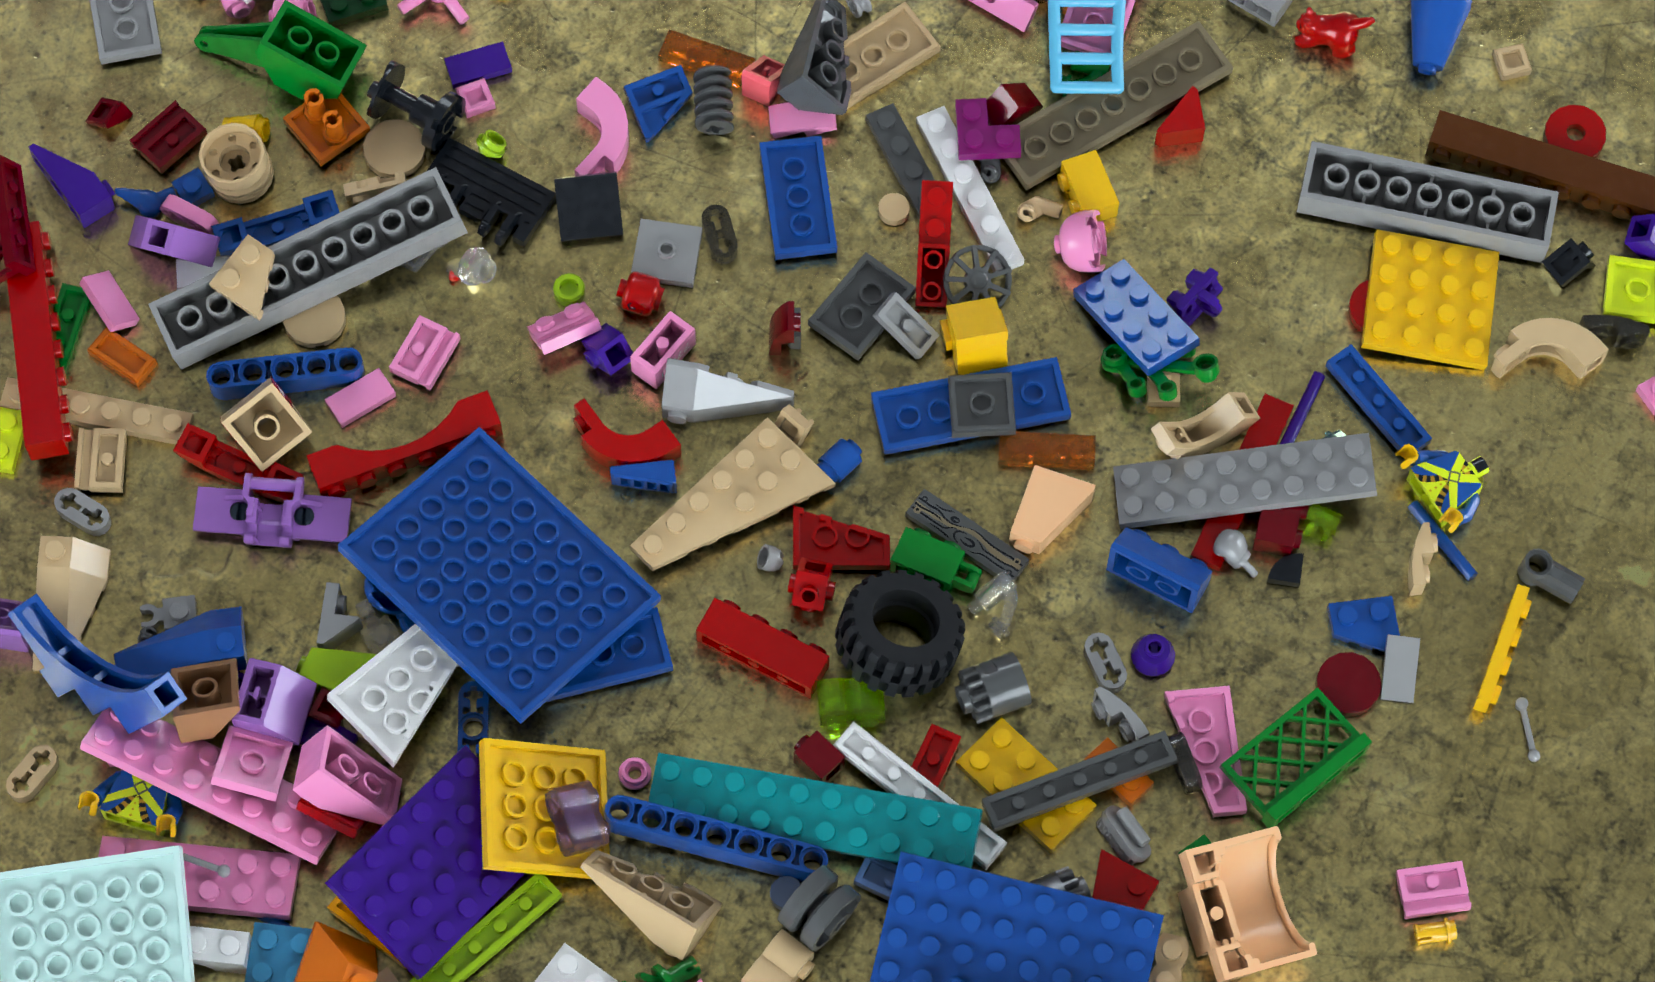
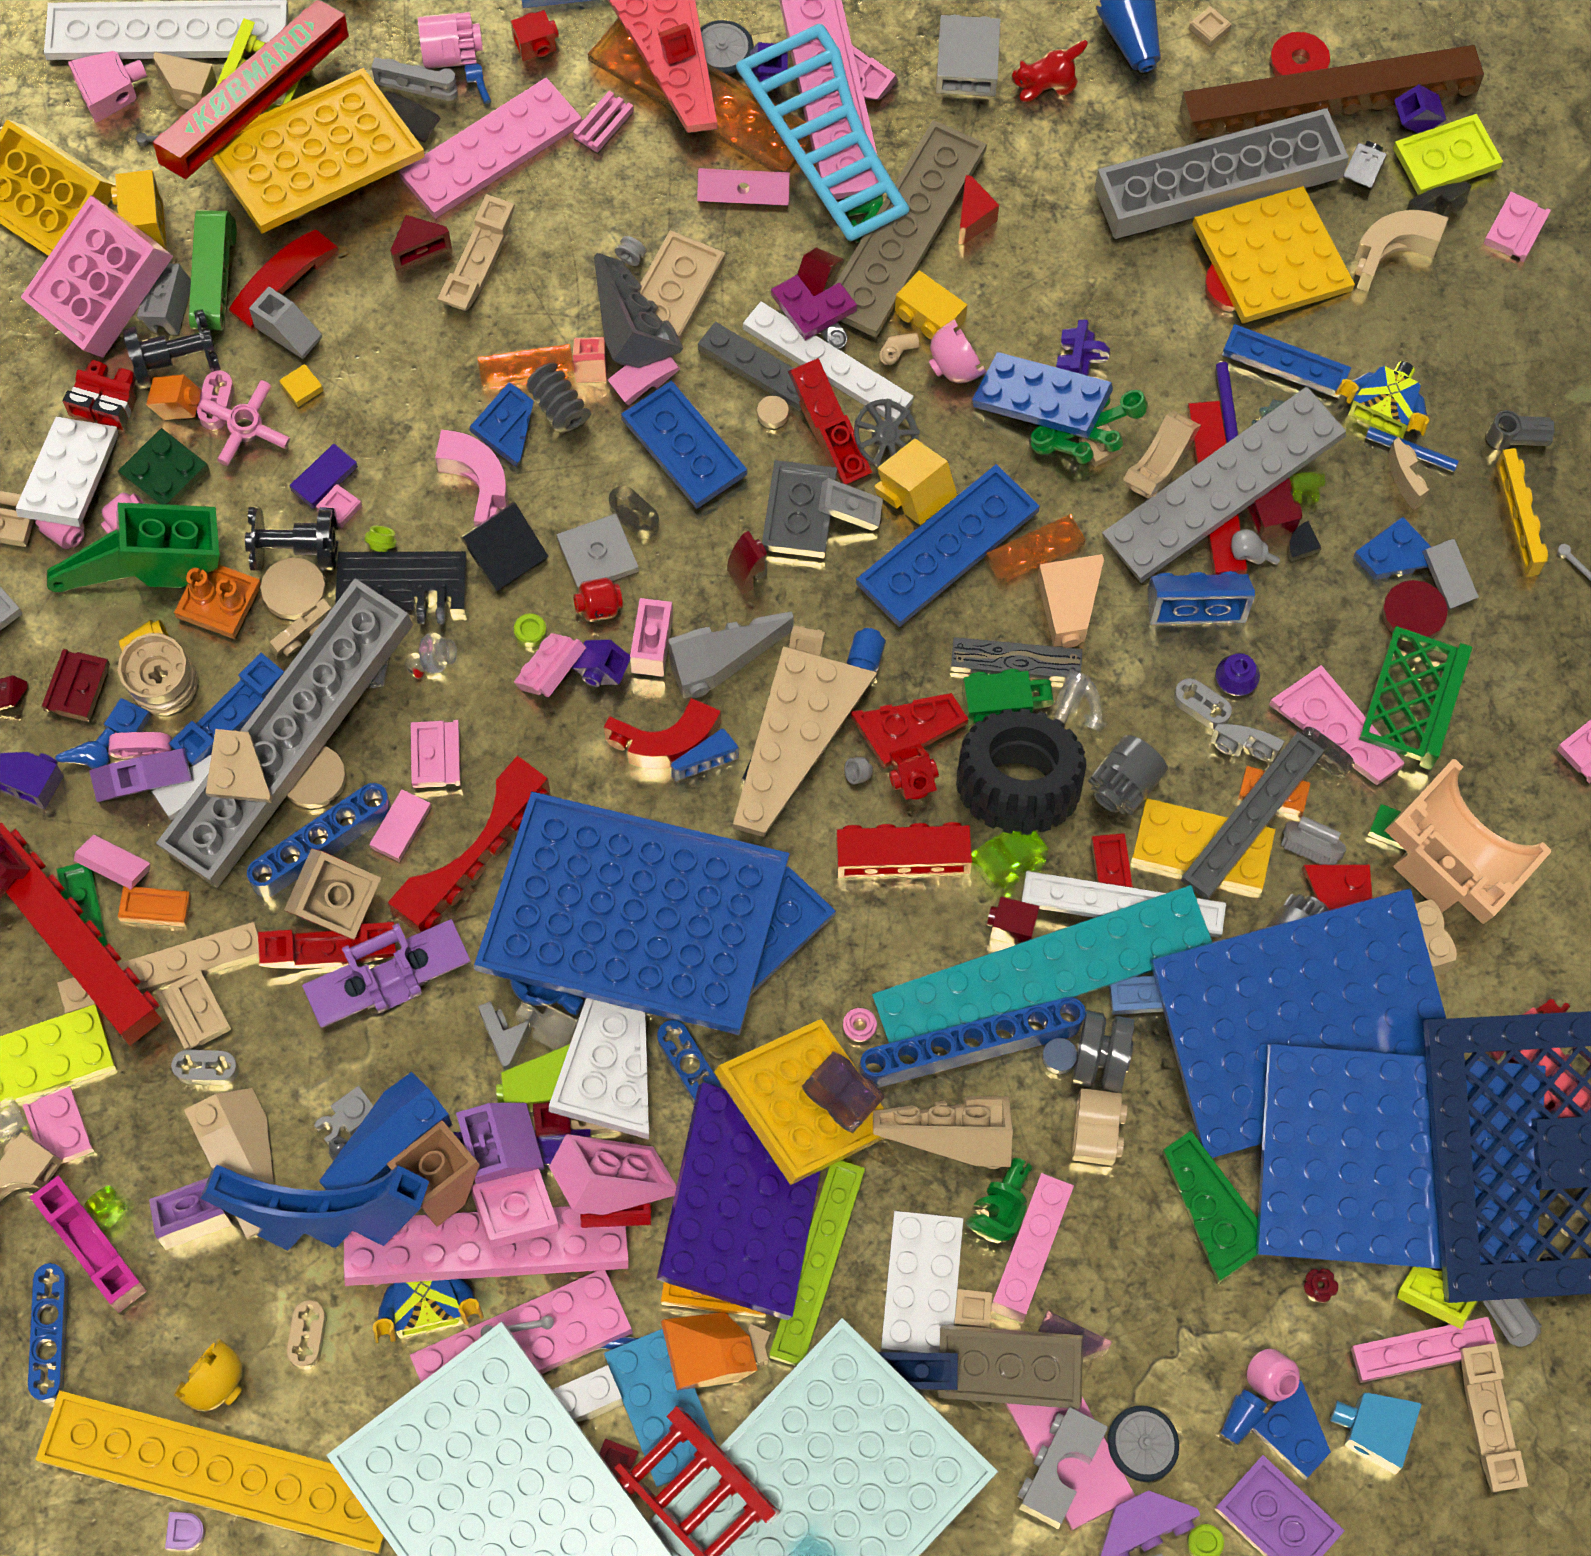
camera: 30 degrees left, 0 degrees up
dark grey tile [948,372,1016,438] -> none

